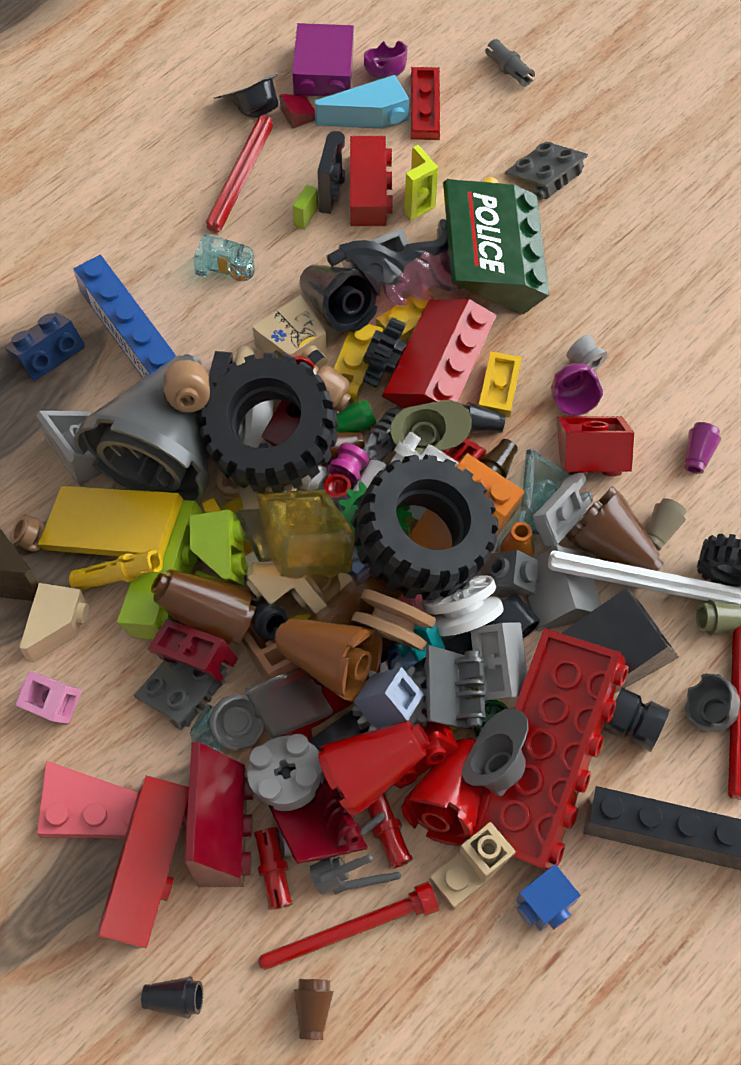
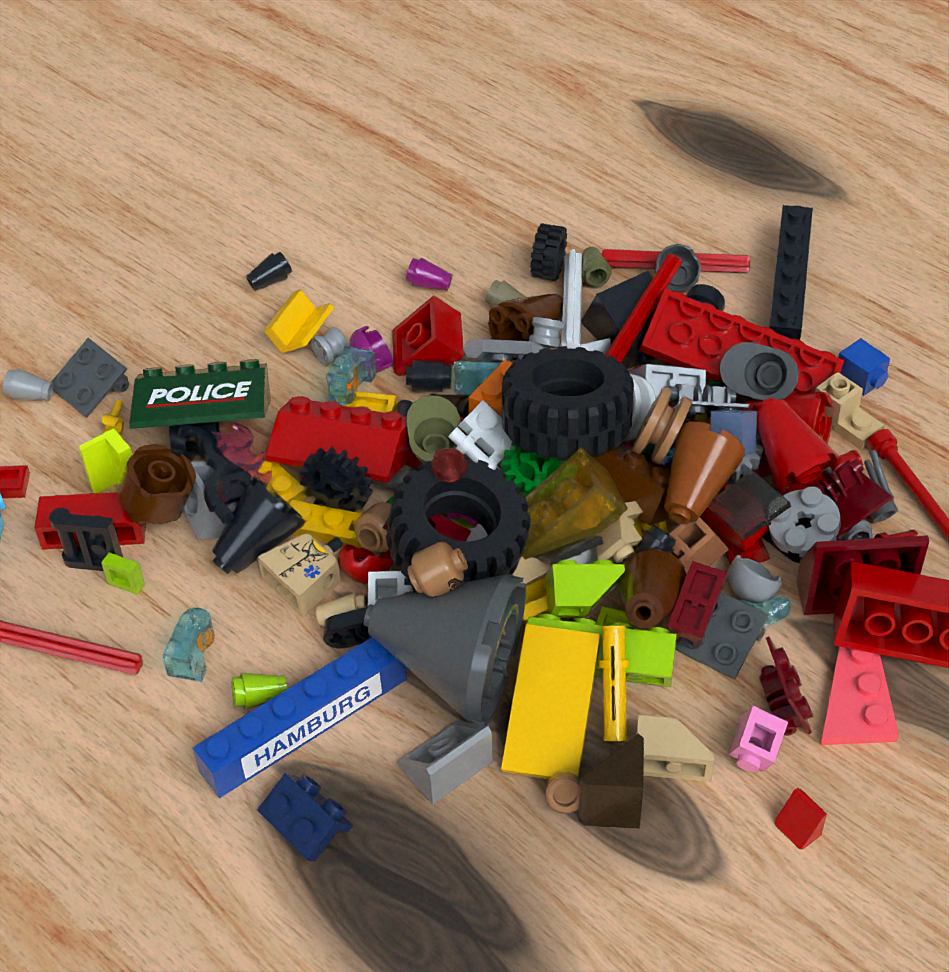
camera: 90 degrees left, 15 degrees down
none -> light grey cone [3,368,54,401]
none -> reddish brown brick [118,444,196,524]
none -> lime cone [231,673,287,710]
none -> black cone [246,252,292,291]
none -> yellow panel [263,289,334,354]
none -> clear light blue leg [326,346,376,405]
none -> black brick [406,360,452,392]
none -> clear red plate [431,448,468,482]
none -> light grey wheel [528,317,564,348]
none -> red axle [605,254,682,363]
none -> dark red hinge [759,636,813,736]

